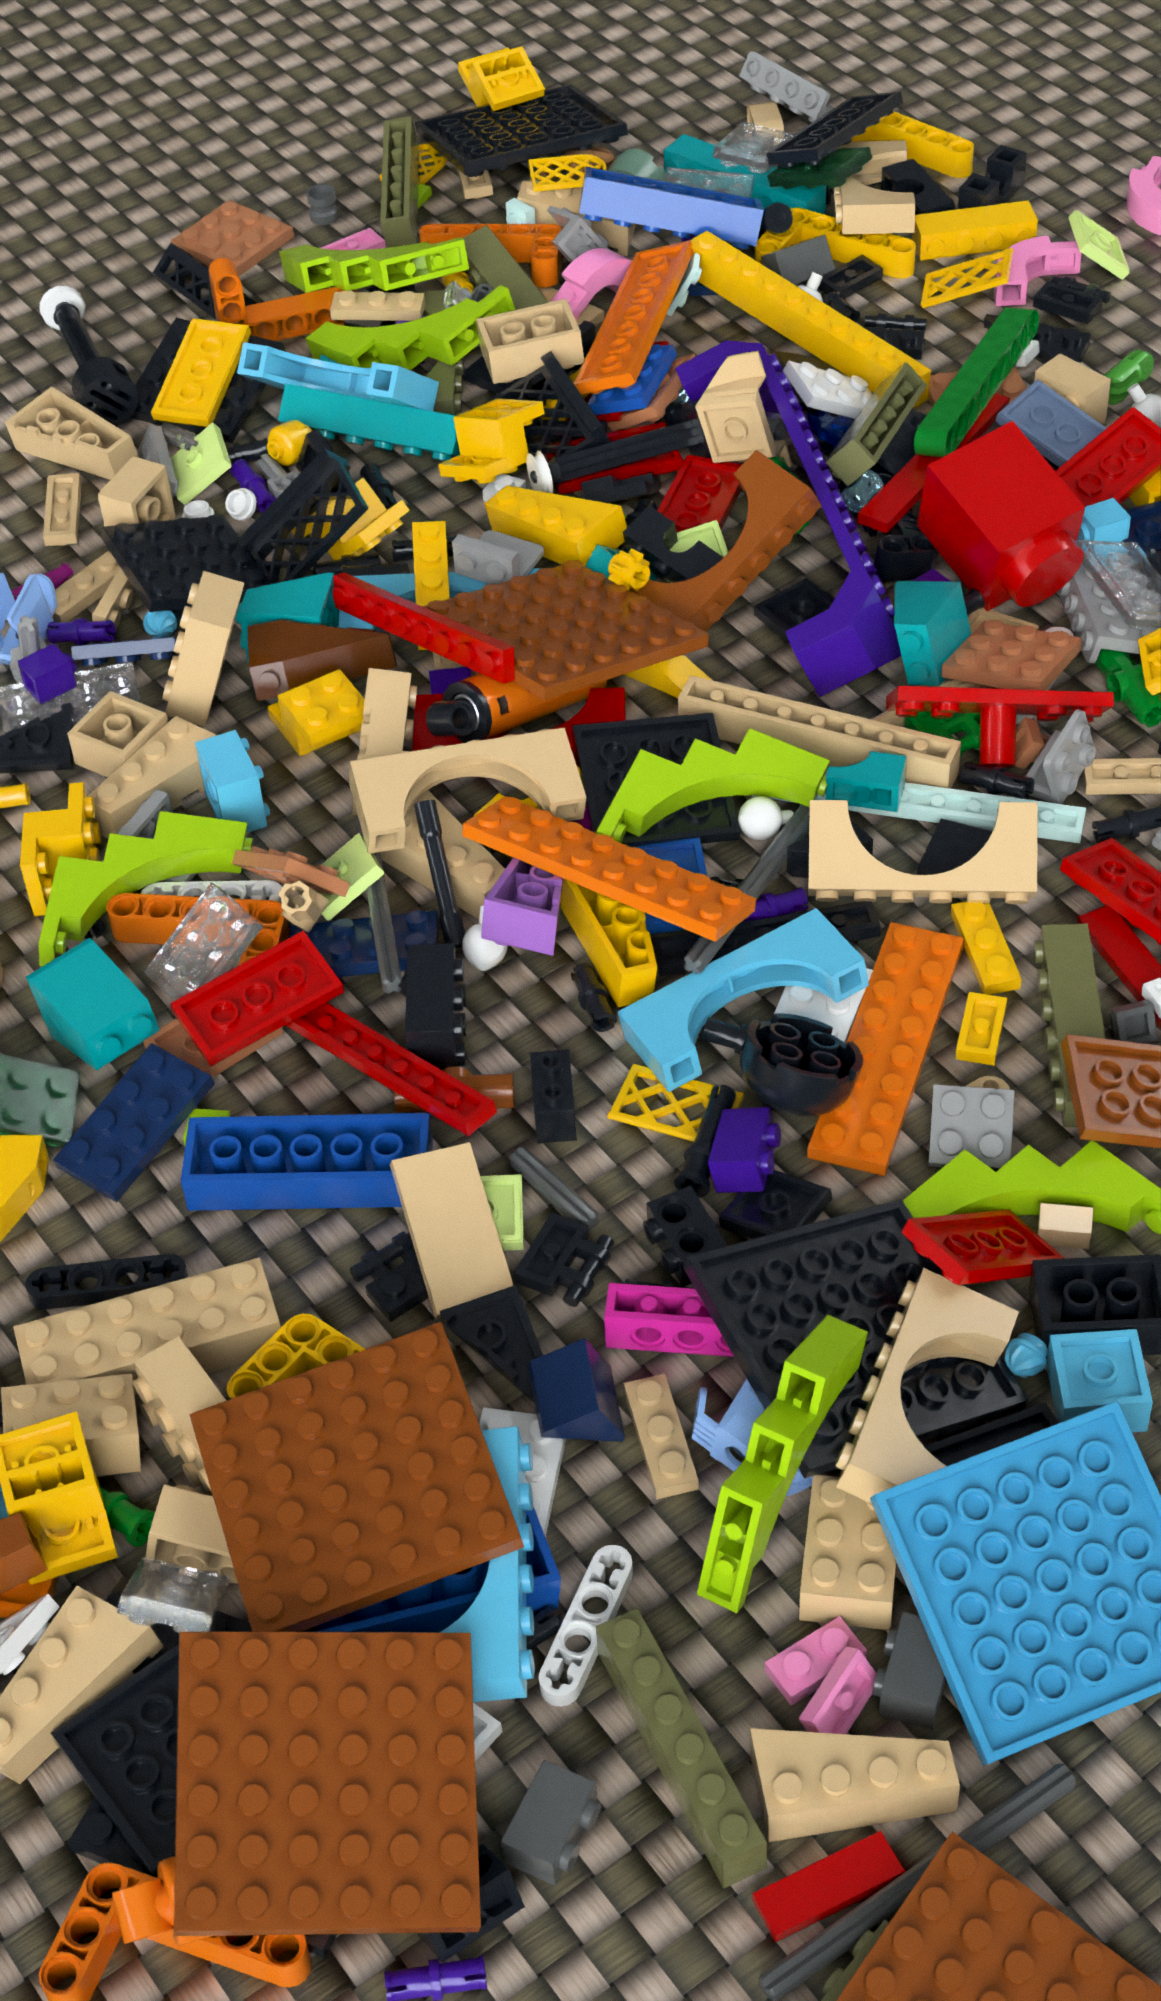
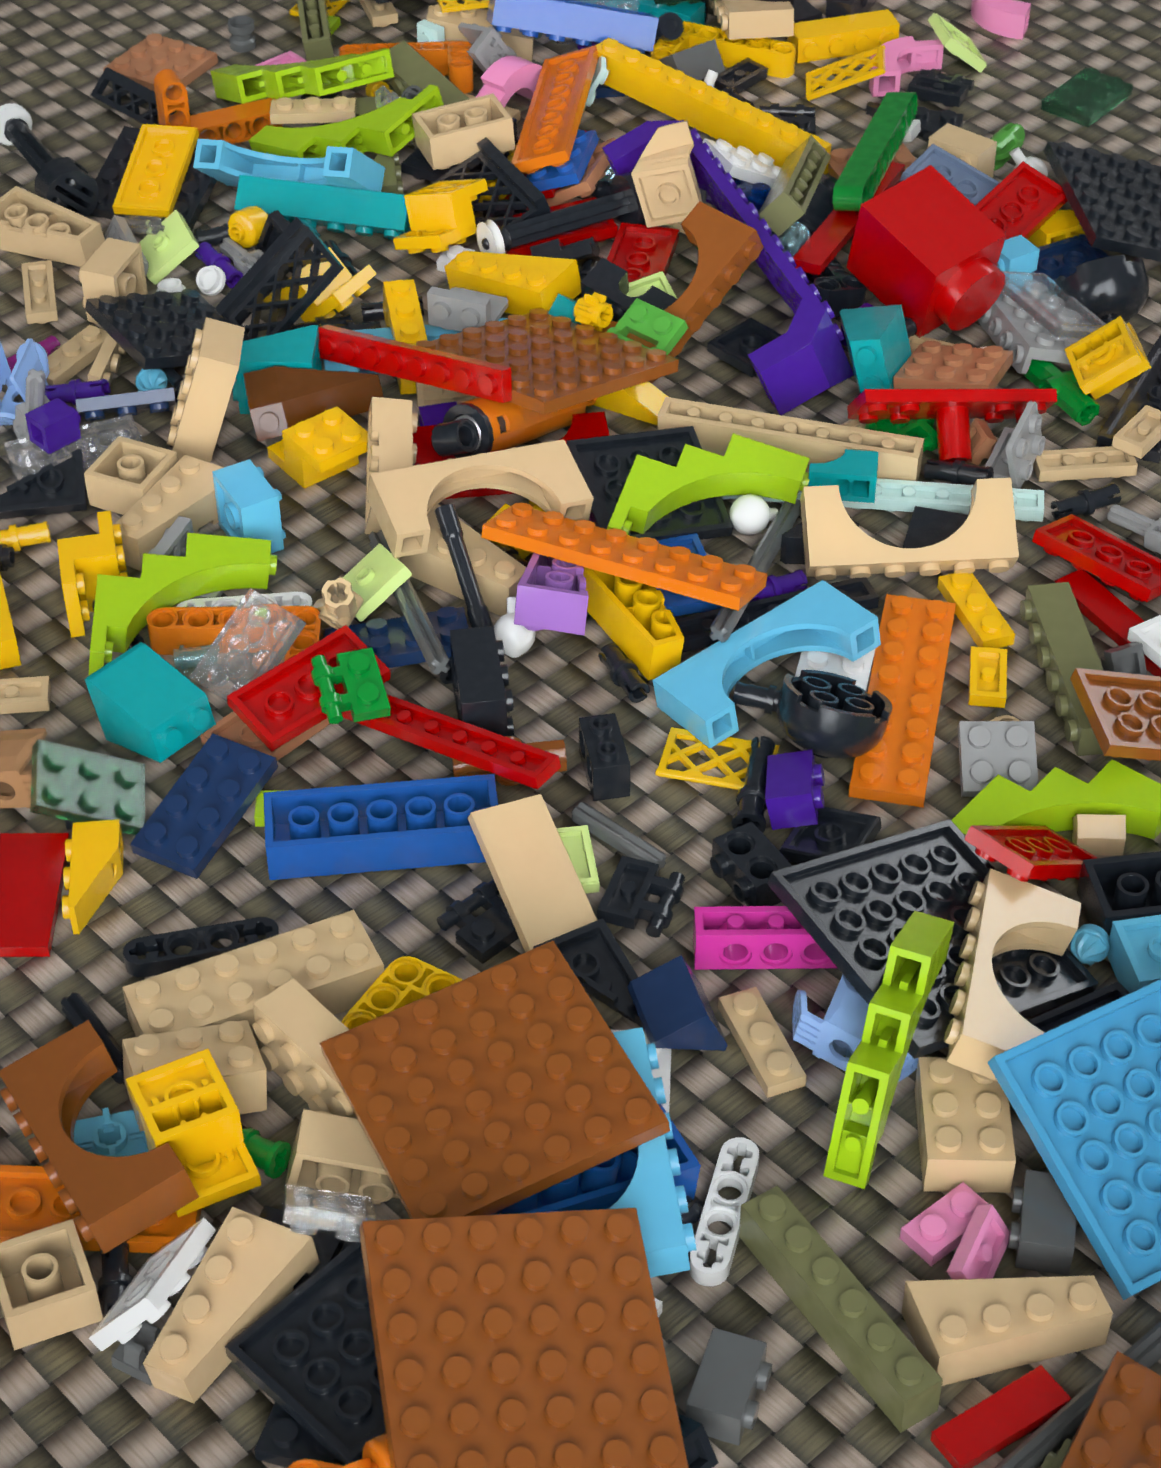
camera: 10 degrees left, 5 degrees down
nougat plate [231,846,350,897] -> none
none -> clear light blue pin [173,643,219,673]
none -> green plate [311,647,391,724]
none -> bright green plate [607,298,689,355]

